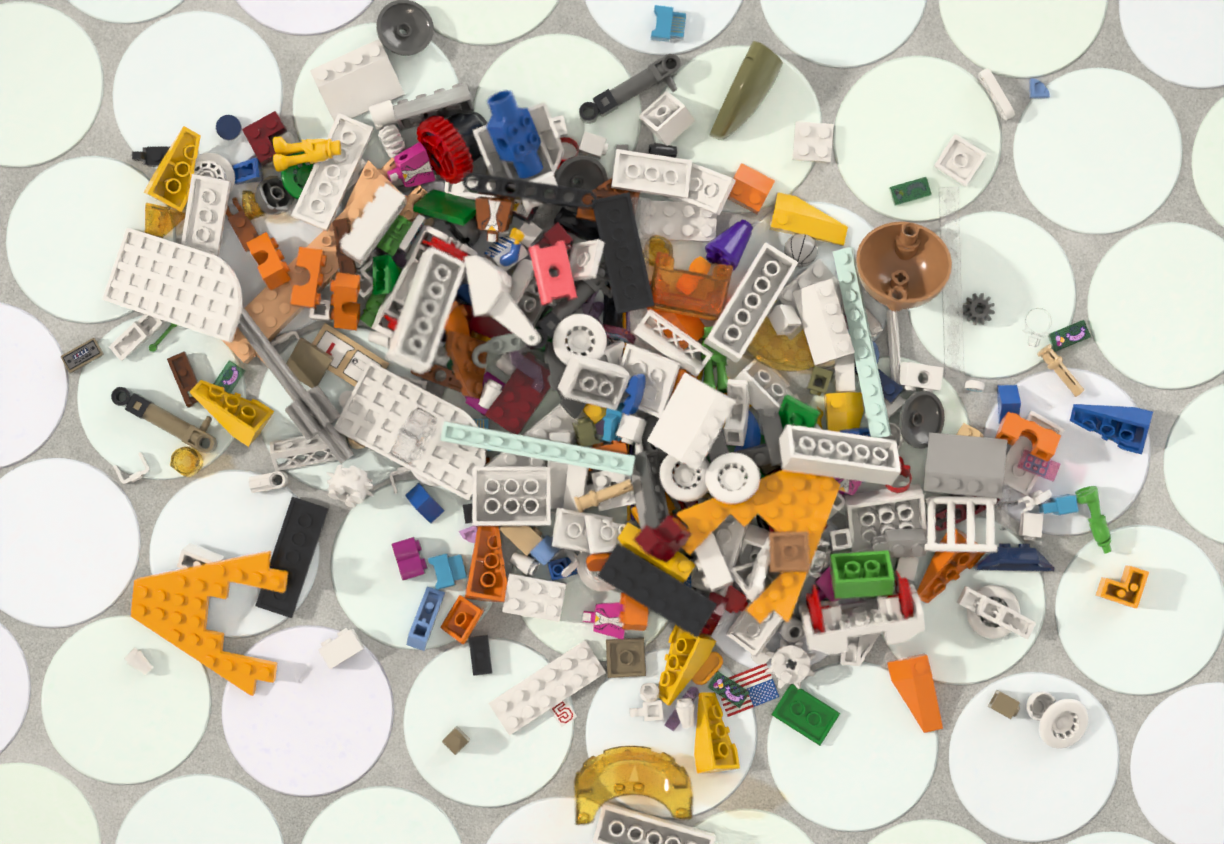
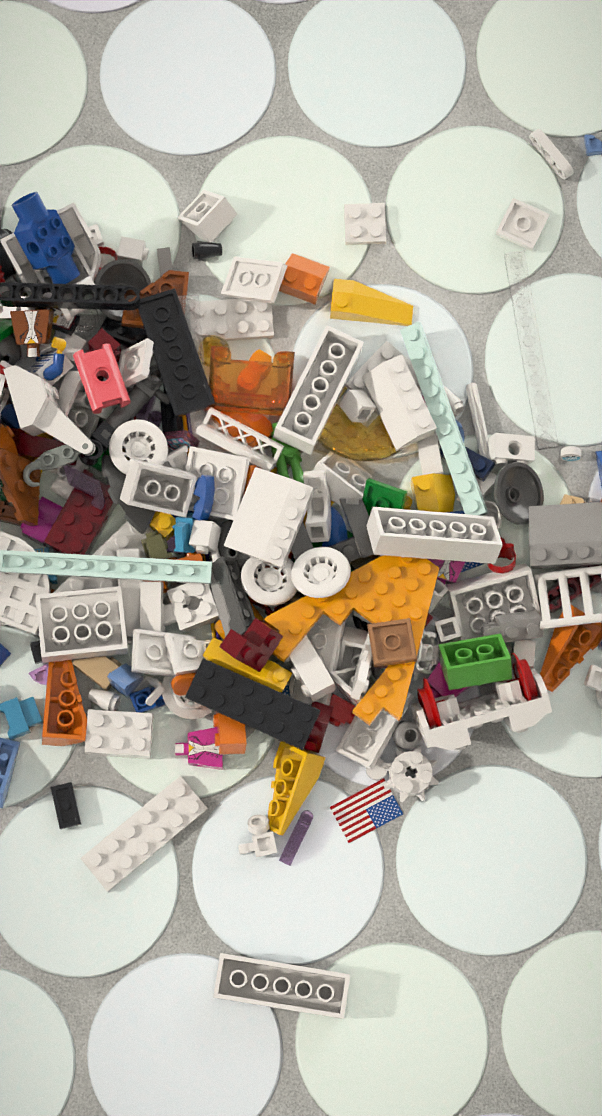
camera: 10 degrees left, 10 degrees down
orange slope [440,595,485,644] -> none
dark tan brick [442,726,470,755] -> none
white cone [479,379,502,409] -> none
white sticker [549,700,577,728] -> none
tan pin [574,479,634,513] -> none
clear yellow windscreen [574,746,694,825] -> none
dark grey piece [579,54,681,124] -> none
dark tan tile [606,637,646,678] -> none
white plate [611,149,692,199] -> none
dark azure piece [651,5,686,42] -> none
white cone [675,698,694,728] -> none
light orange tile [692,651,723,685] -> none
yellow wedge [694,692,740,774] -> none
dark purple cone [705,219,753,274] -> none
clear green tile [707,671,750,708] -> none
olive panel [709,41,783,140] -> none
green tile [771,684,841,746] -> none
light grey piece [784,234,818,267] -> none
olive brick [806,366,833,396] -> none
white wing [840,632,881,667] -> none
medium nougat piece [856,222,952,312] -> none
orange wedge [887,653,943,733] -> none
clear green tile [889,176,932,206] -> none
dark grey gear [962,293,995,325] -> none

